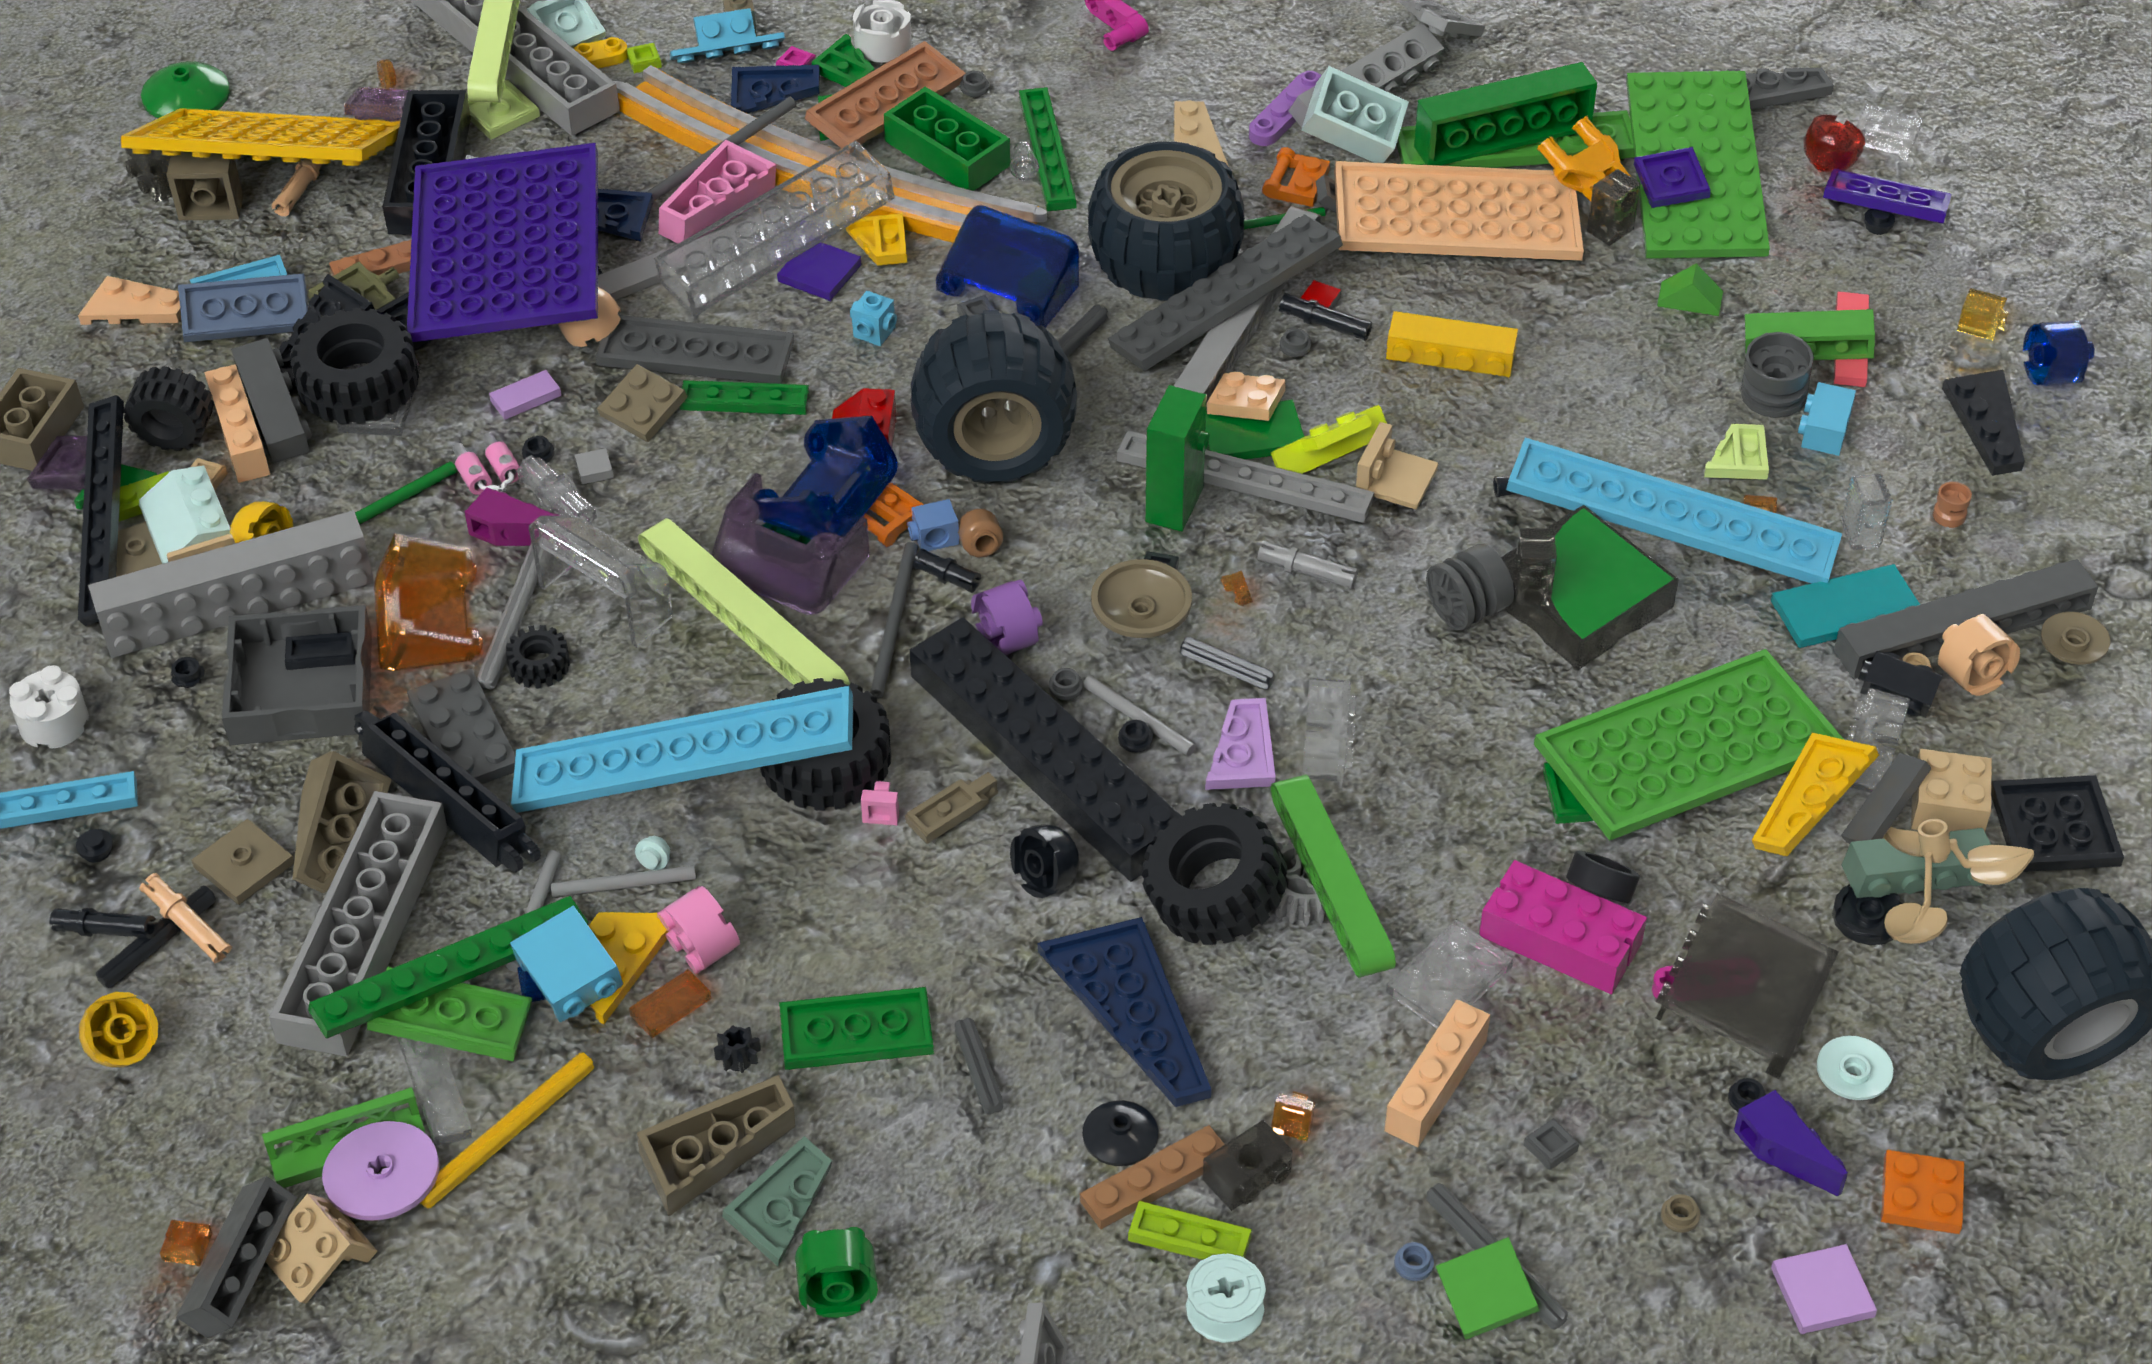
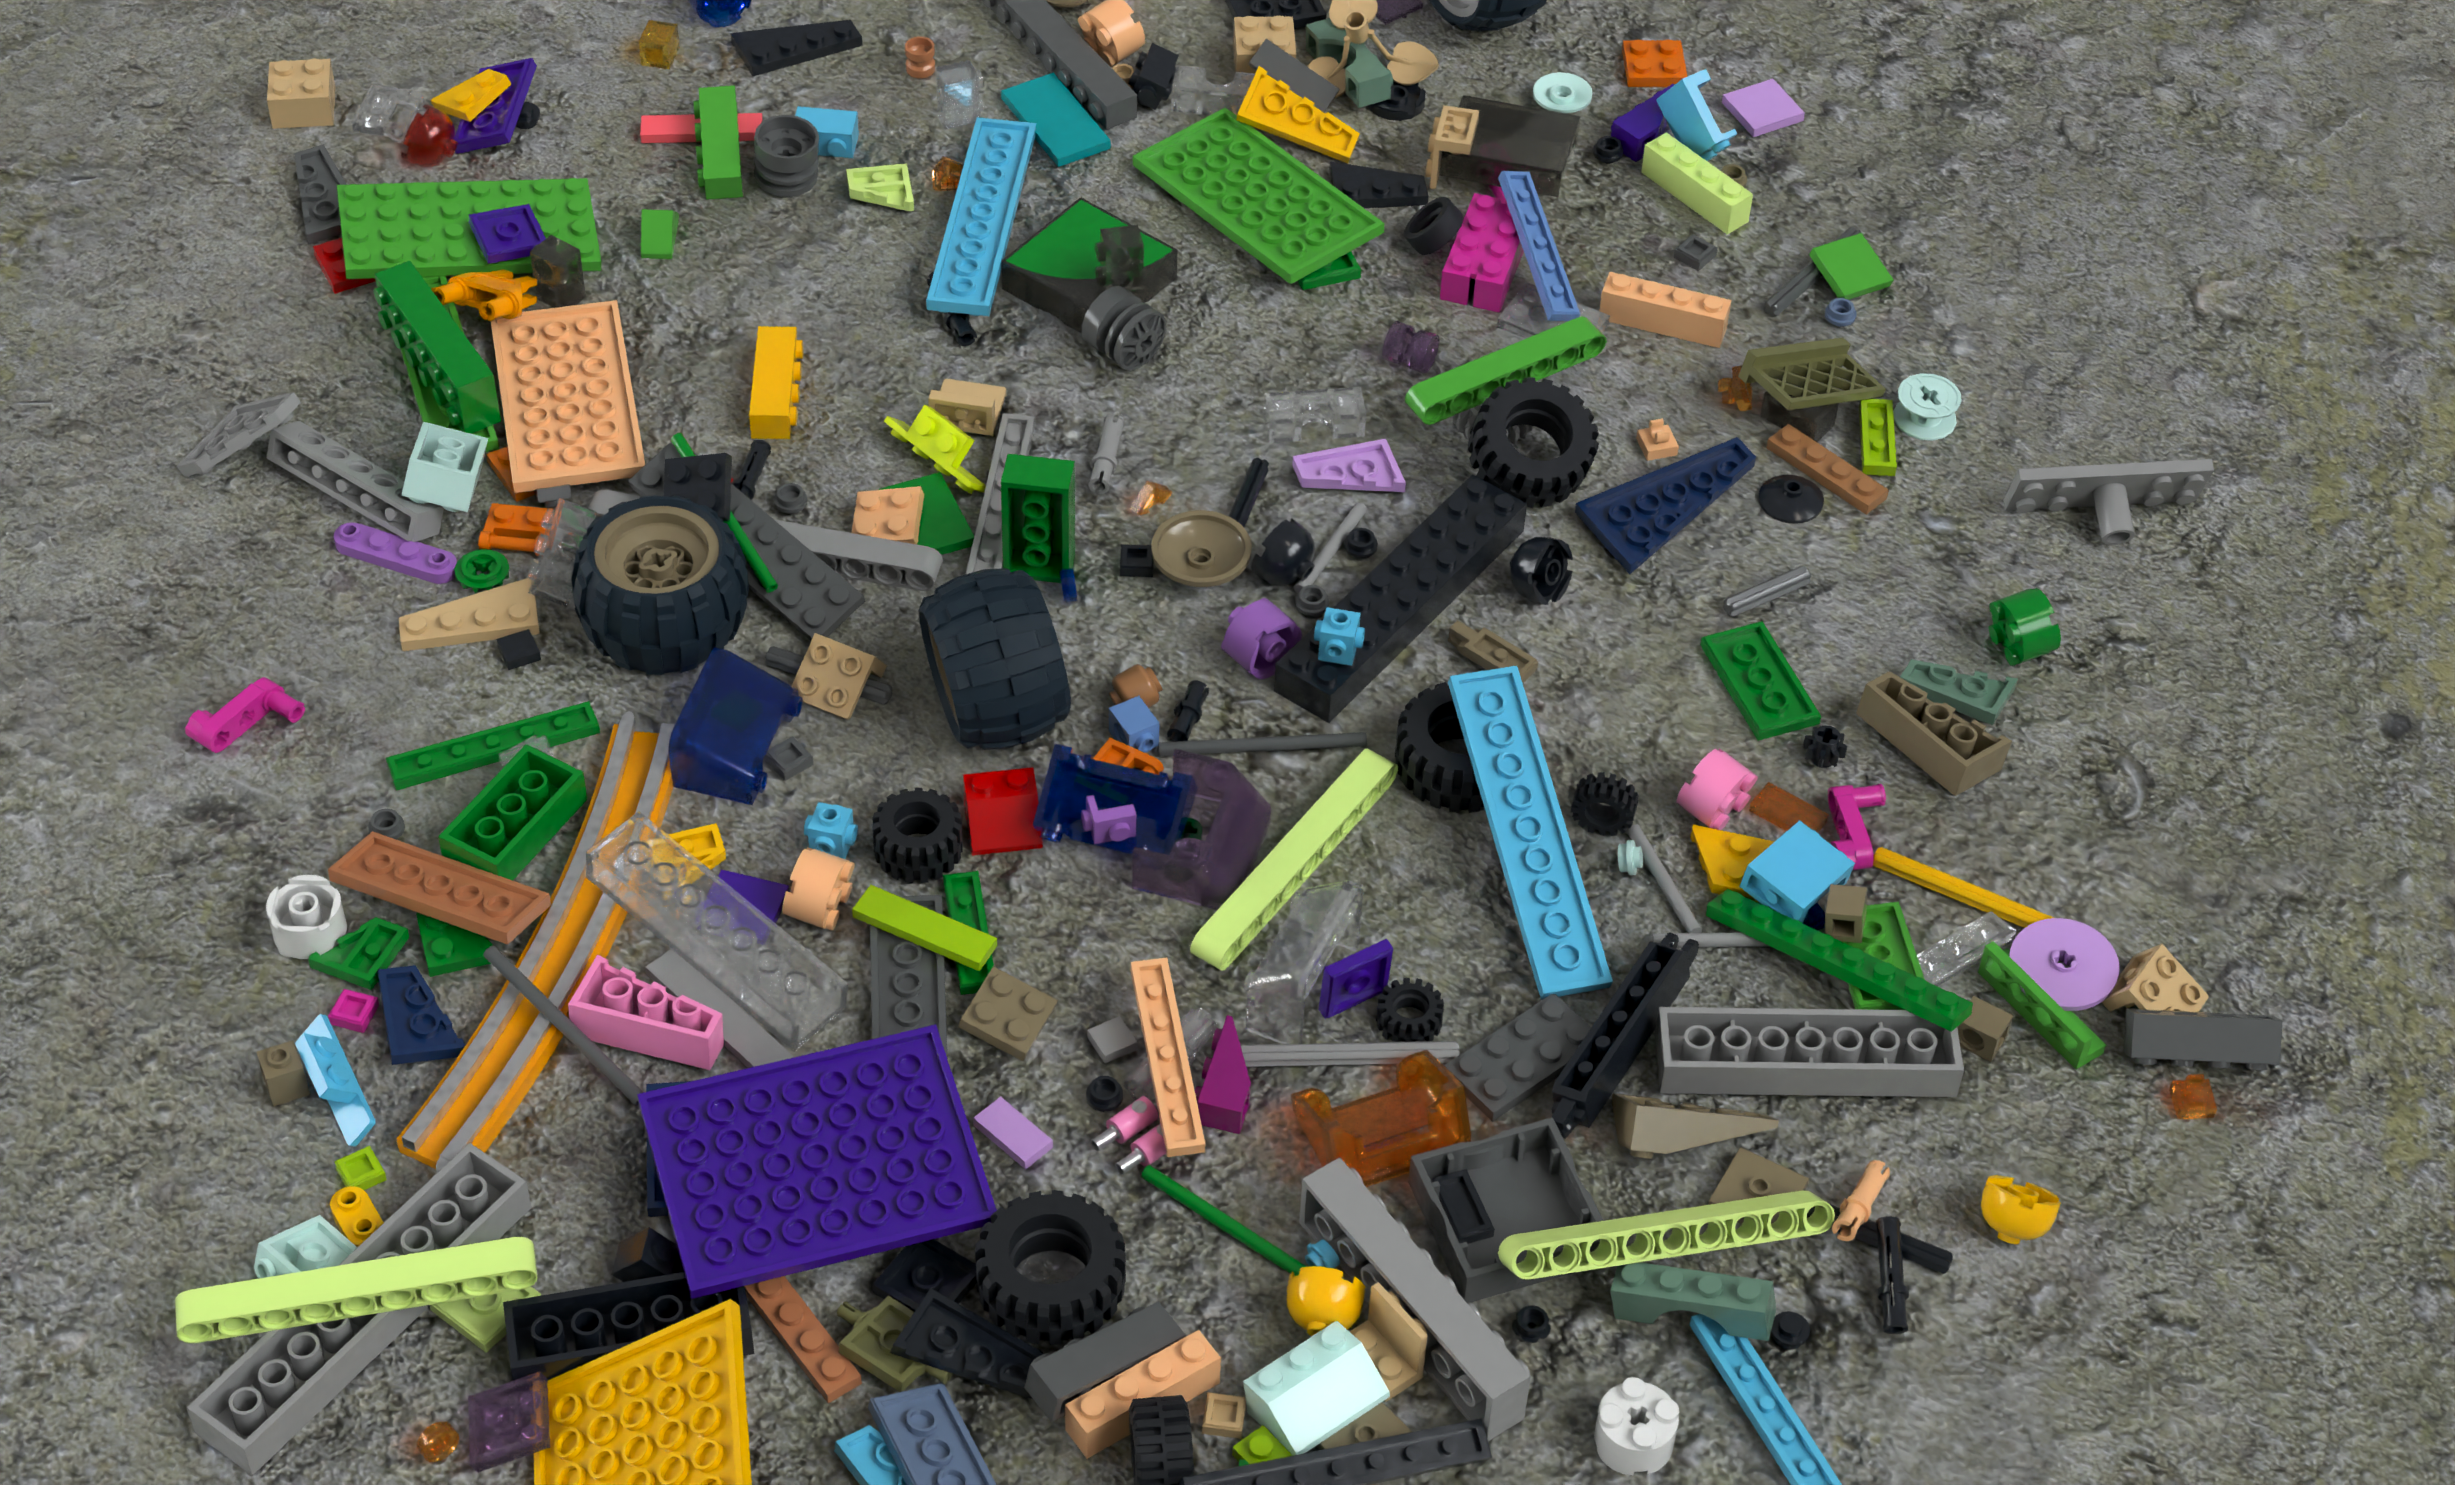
camera: 105 degrees left, 0 degrees up
none -> tan brick [267,58,335,129]
none -> yellow wing [430,69,511,122]
none -> green gear [455,549,509,593]
none -> clear arch [527,498,597,607]
none -> black plate [664,453,732,522]
none -> green piece [670,433,778,593]
none -> light nougat brick [782,847,855,931]
none -> tan bracket [788,633,887,720]
none -> lime tile [852,884,997,971]
none -> black tyre [872,788,963,883]
none -> clear blue tile [1060,568,1078,603]
none -> medium lavender bracket [1081,795,1137,844]
none -> light nougat plate [1130,957,1205,1157]
none -> black cylinder [1251,518,1315,586]
none -> medium azure brick [1314,607,1365,666]
none -> dark purple tile [1318,939,1393,1019]
none -> black wing [1329,161,1428,209]
none -> clear purple wheel [1382,321,1440,374]
none -> tan bracket [1425,105,1479,189]
none -> medium blue tile [1498,171,1580,321]
none -> yellowish green beam [1498,1190,1835,1279]
none -> black tyre [1571,772,1639,836]
none -> sand green arch [1610,1262,1776,1341]
none -> light nougat tile [1636,418,1679,461]
none -> yellowish green brick [1641,132,1753,235]
none -> medium azure panel [1656,69,1737,161]
none -> olive fence [1738,337,1886,410]
none -> dark tan brick [1825,884,1867,943]
none -> dark pink beam [1827,784,1886,870]
none -> dark tan brick [1957,996,2014,1062]

